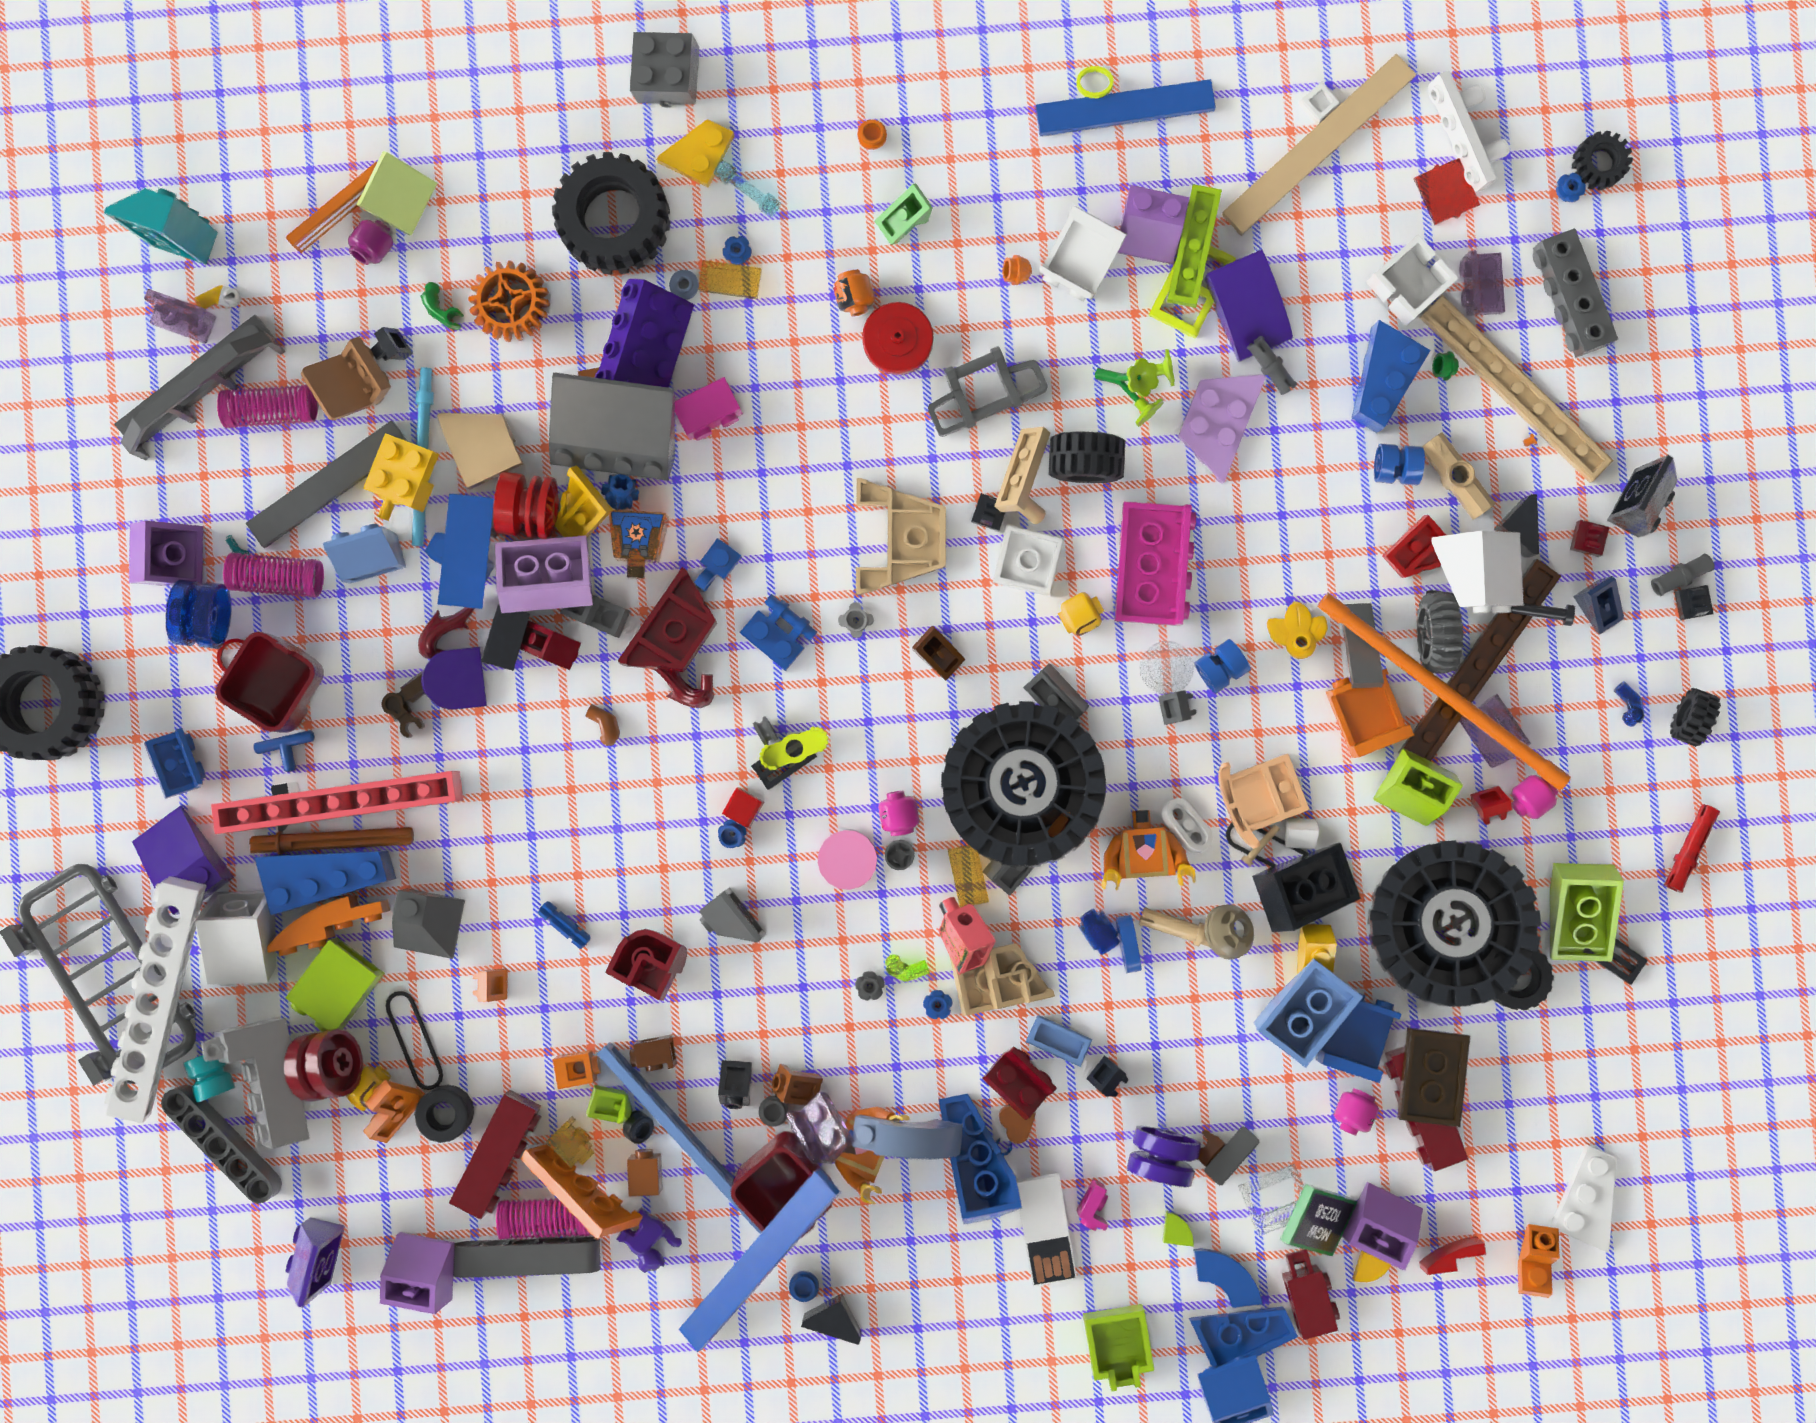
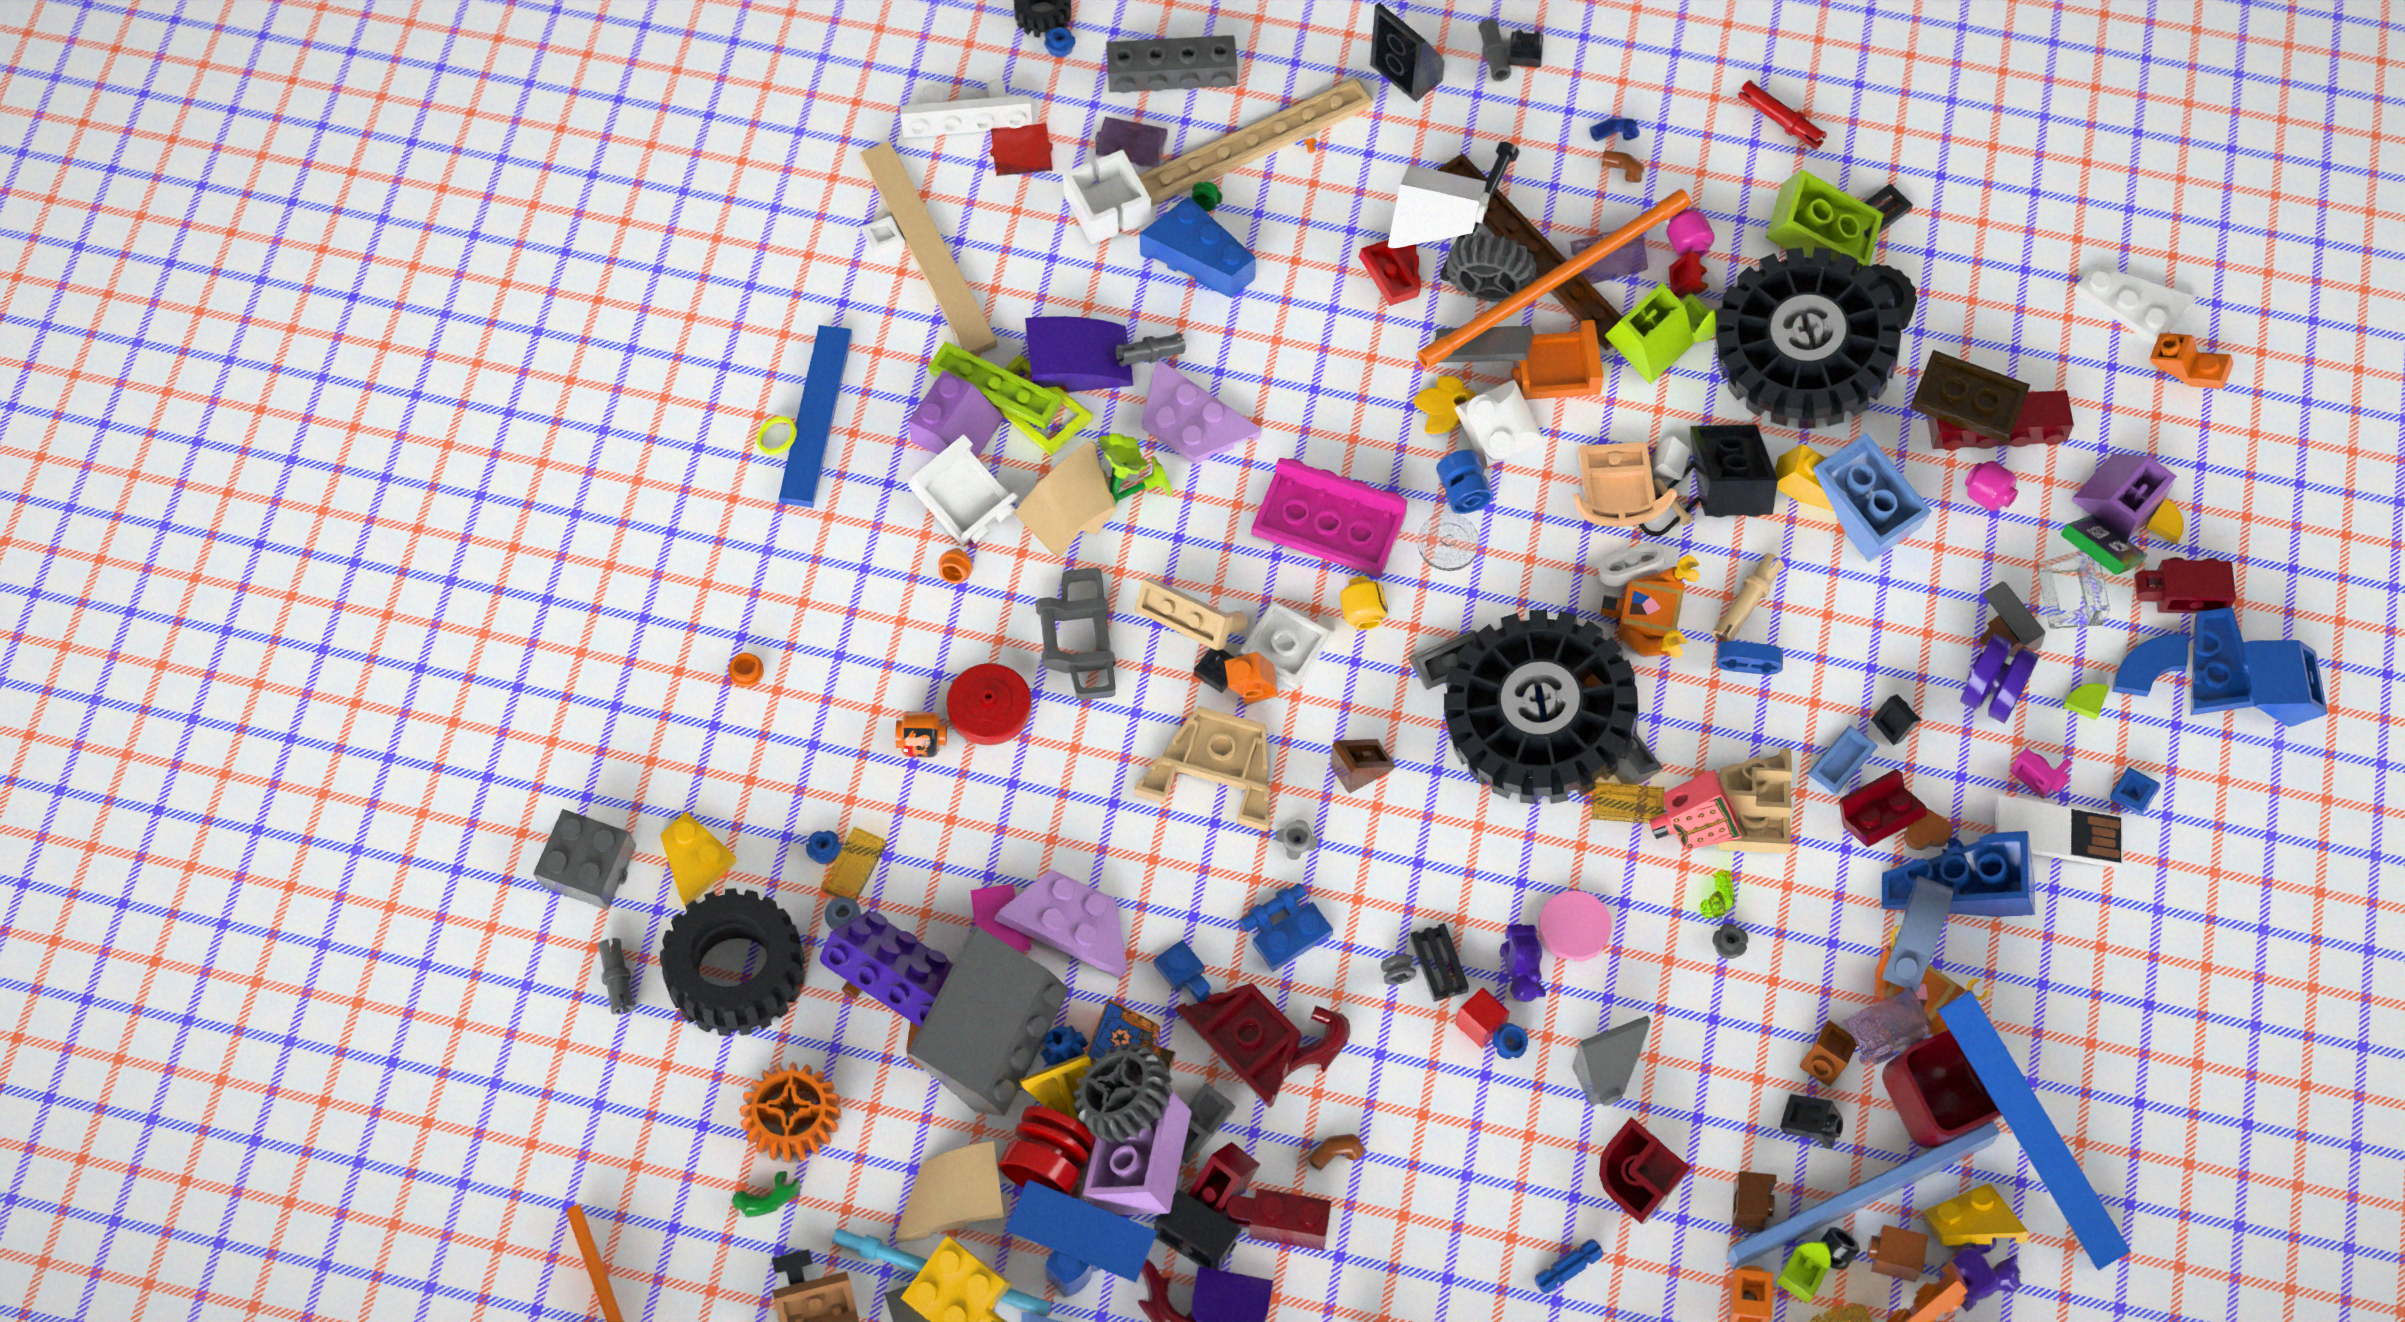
camera: 80 degrees left, 25 degrees down
magenta head [348,220,393,265] -> none
yellowish green tile [356,151,437,236] -> none
clear light blue bar [714,160,781,217] -> none
dark grey plate [758,1096,789,1127] -> none
neon yellow piece [759,727,829,770] -> none
blue plate [789,1271,819,1302] -> none
black slope [801,1293,862,1345] -> none
slope [874,183,933,245] -> none
dark pink head [878,790,920,836] -> none
dark grey wheel [885,840,915,870] -> none
blue plate [923,990,953,1019] -> none
black tyre [1048,431,1126,483] -> none
clear blue brick [1078,908,1120,955] -> none
lime piece [1083,1304,1154,1392] -> none
dark grey tile [1158,690,1197,725] -> none
dark tan piece [1204,904,1254,960] -> none
blue panel [1316,993,1402,1083] -> none
blue wheel [1373,443,1425,486] -> none
red slope [1419,1236,1486,1275] -> none
tan piece [1422,432,1496,520] -> none
black slope [1494,494,1539,558] -> none
dark red tile [1570,520,1609,557] -> none
dark blue slope [1573,576,1624,635] -> none
black tyre [1670,688,1721,747] -> none
none -> dark grey pin [598,938,635,1015]
none -> lavender wing [994,869,1127,979]
none -> tan slope [1014,441,1117,557]
none -> dark grey gear [1073,1043,1173,1143]
none -> orange brick [1225,651,1279,705]
none -> dark red brick [1226,1188,1332,1251]
none -> white slope [1454,379,1544,469]
none -> dark purple animal [1499,924,1546,1002]
none -> dark orange arm [1601,150,1645,183]
none -> lime plate [1681,293,1718,343]
none -> yellow wing [1923,1183,2028,1246]
none -> blue tile [2110,767,2161,816]

